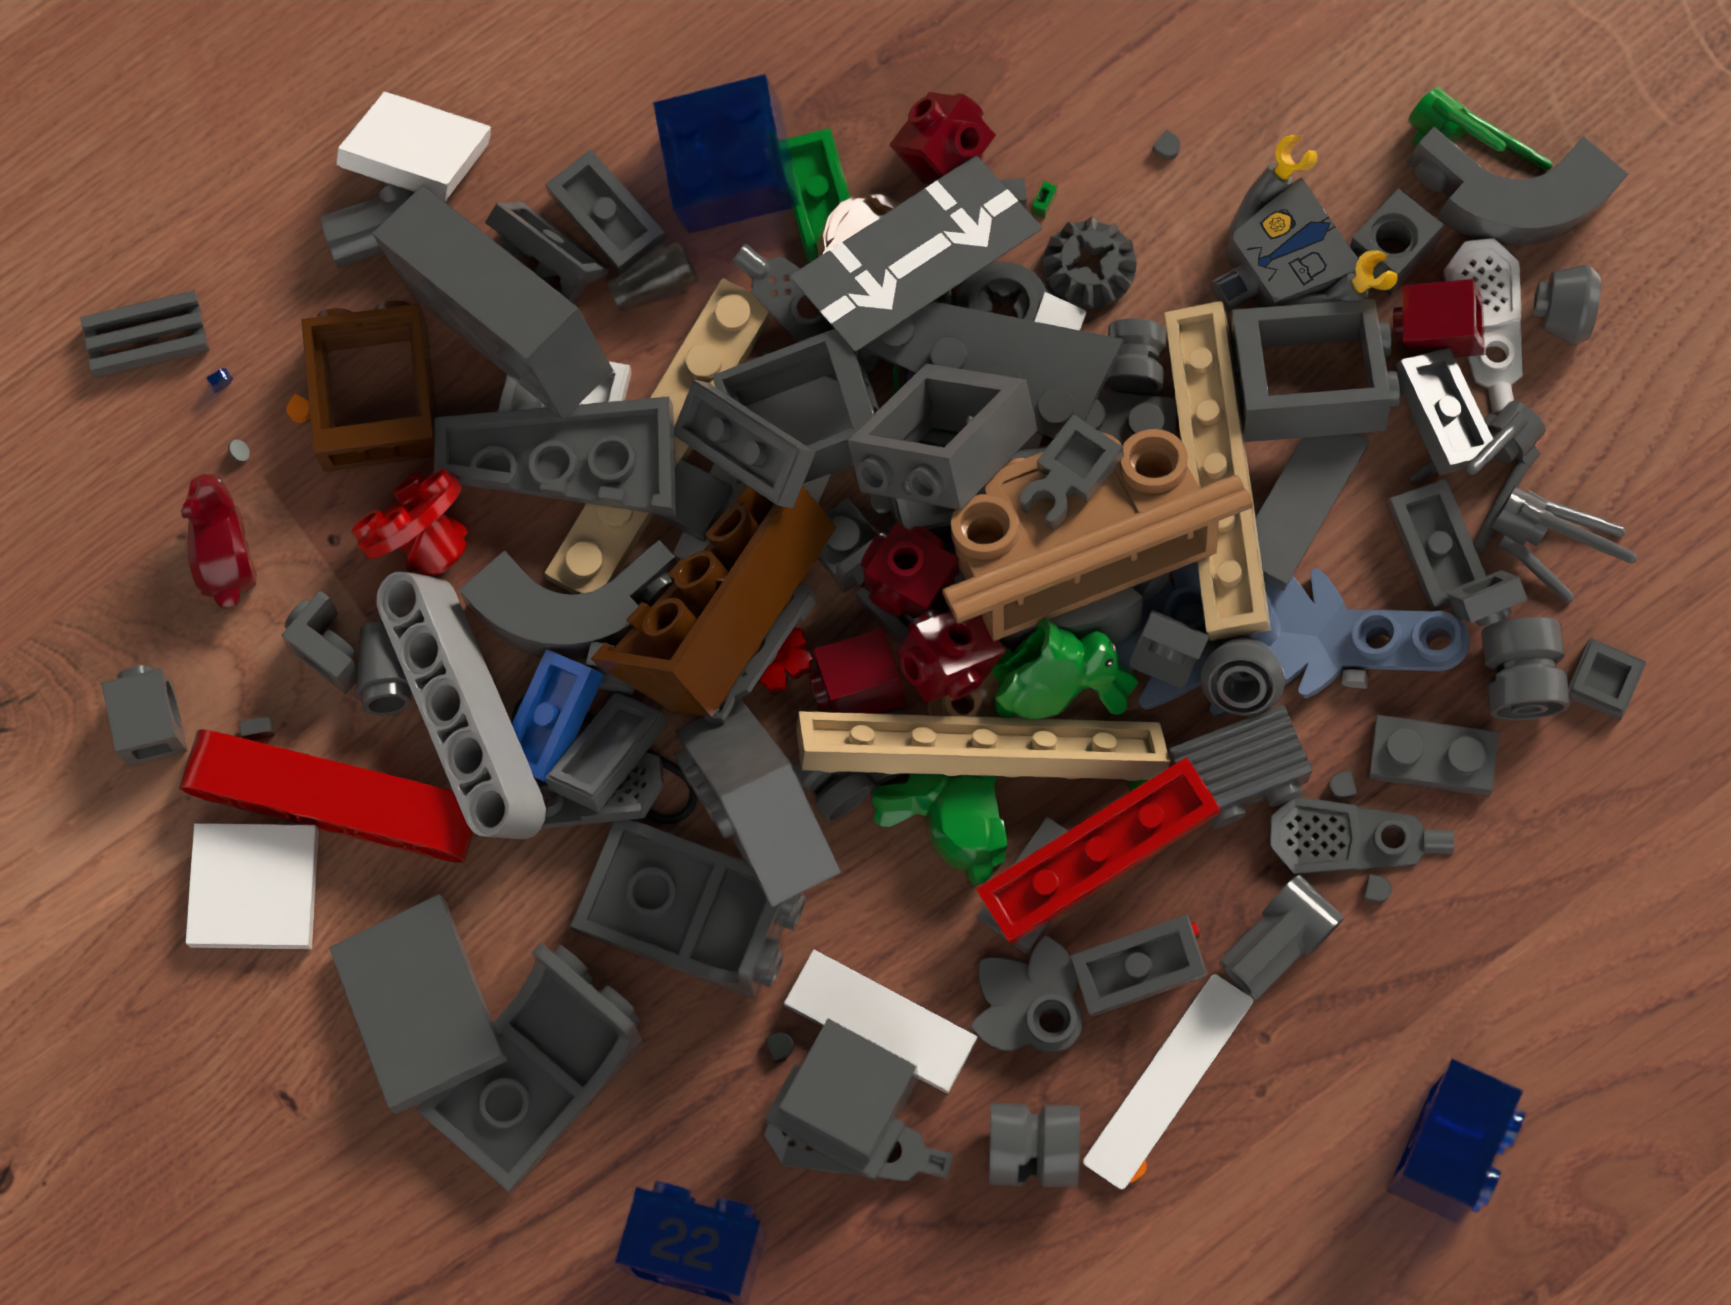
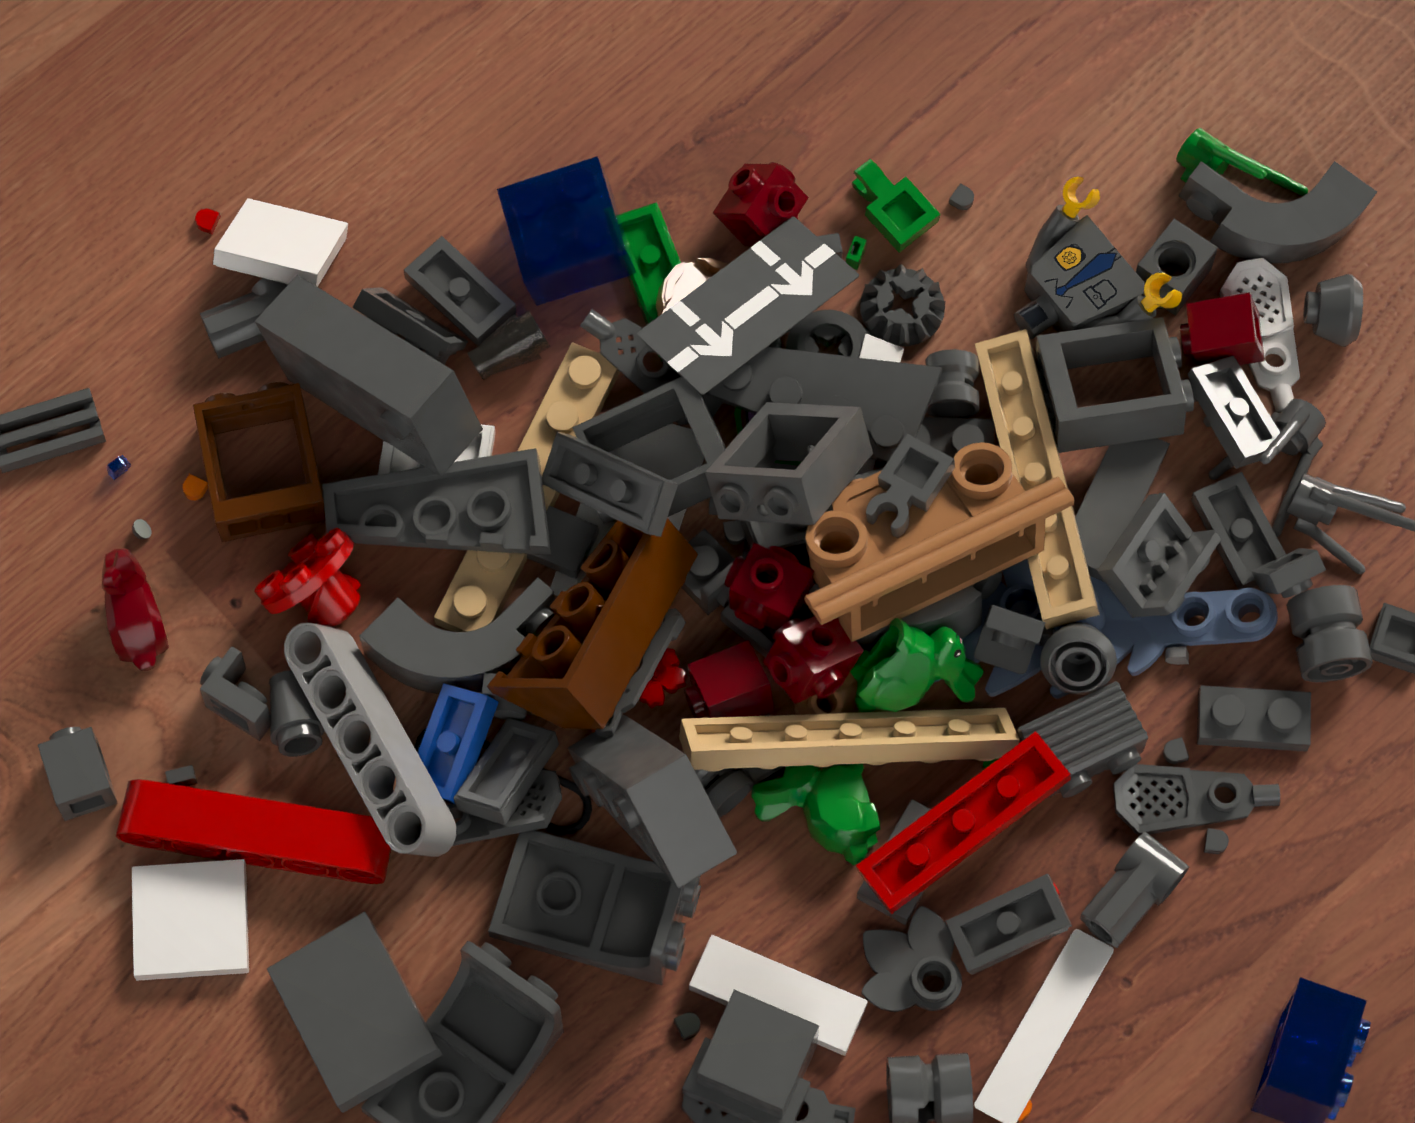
camera: 10 degrees left, 5 degrees down
none -> red piece [195,208,221,235]
none -> green plate [852,159,940,253]
none -> dark grey bracket [1097,493,1221,618]

